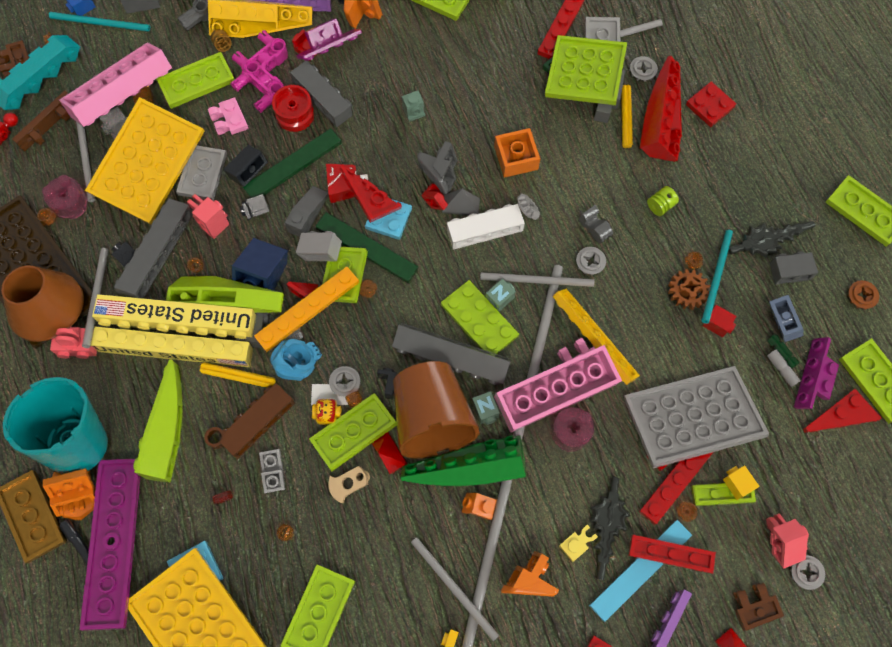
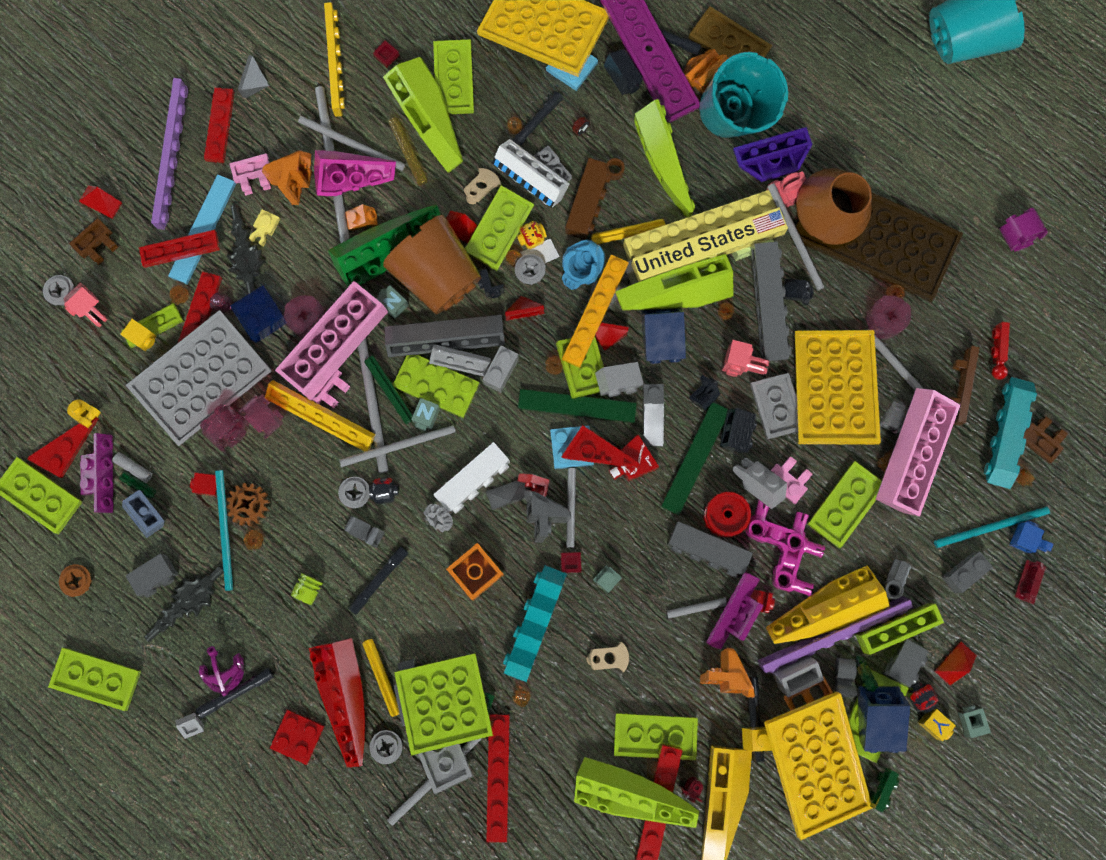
camera: 155 degrees right, 10 degrees up
pearl gold wheel [210,29,232,52] -> none
none -> yellow plate [67,399,101,428]
none -> light grey plate [176,713,204,739]
none -> black piece [196,667,274,719]
none -> magenta helmet [199,646,244,696]
none -> clear pink brick [200,404,249,451]
none -> clear pink piece [209,292,232,314]
none -> bright pink plate [230,153,271,196]
none -> clear blue brick [230,285,289,343]
none -> clear pink brick [238,394,284,439]
none -> dark pink wedge [314,150,396,196]
none -> black piece [347,546,409,615]
none -> dark green axle [364,355,413,424]
none -> black head [369,477,399,504]
none -> lime wedge [383,57,463,173]
none -> clear yellow axle [388,117,427,186]
none -> light grey tile [429,345,491,376]
none -> light grey piece [483,346,519,393]
none -> white brick [492,139,569,208]
none -> teal brick [503,565,567,682]
none -> red slope [505,296,544,321]
none -> black piece [511,91,563,147]
none -> clear orange hinge [513,689,531,707]
none -> dark red plate [561,552,582,573]
none -> light grey bar [566,468,576,548]
none -> tan piece [586,642,629,672]
none -> black brick [604,49,643,95]
none -> light grey bar [667,598,727,619]
none -> dark purple wedge [733,127,812,182]
none -> light grey hinge [733,458,787,509]

